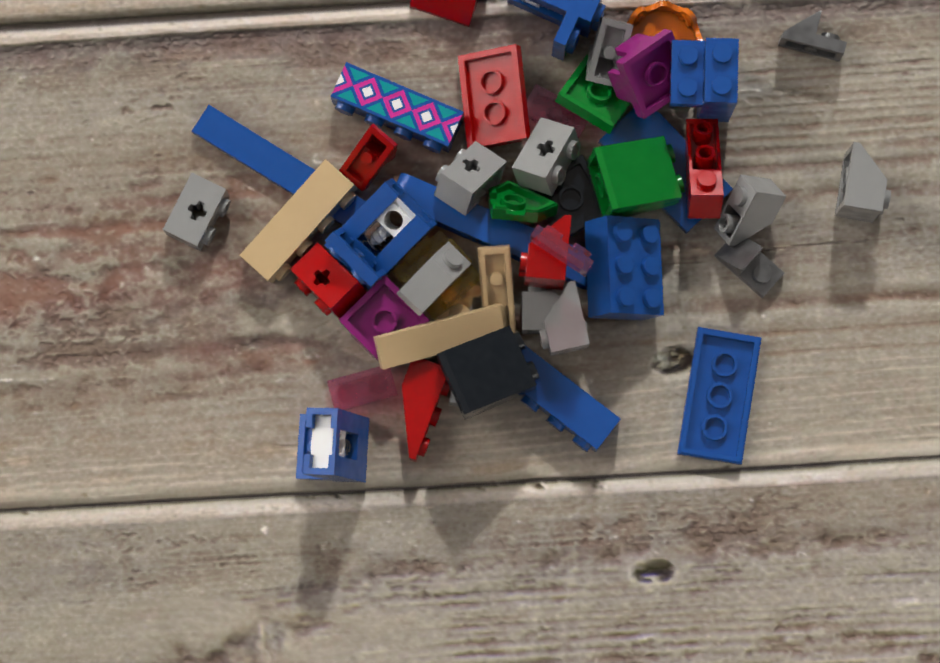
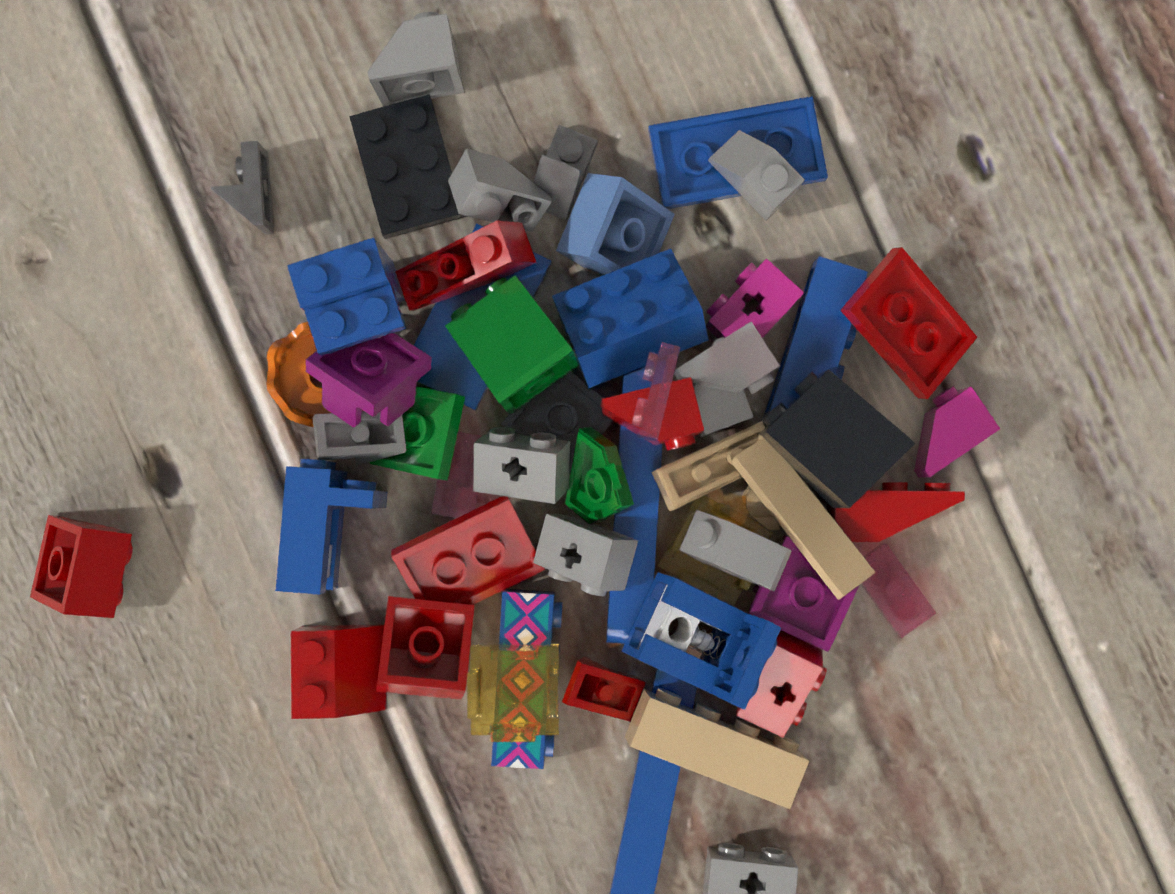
camera: 110 degrees left, 5 degrees up
blue brick [296,407,370,483] -> none
none -> black plate [349,94,465,239]
none -> red slope [376,596,475,700]
none -> clear yellow panel [467,644,559,742]
none -> medium blue slope [556,173,675,275]
none -> dark pink brick [706,258,804,339]
none -> light grey slope [708,130,805,221]
none -> red plate [840,247,978,399]
none -> dark pink slope [914,386,1000,478]

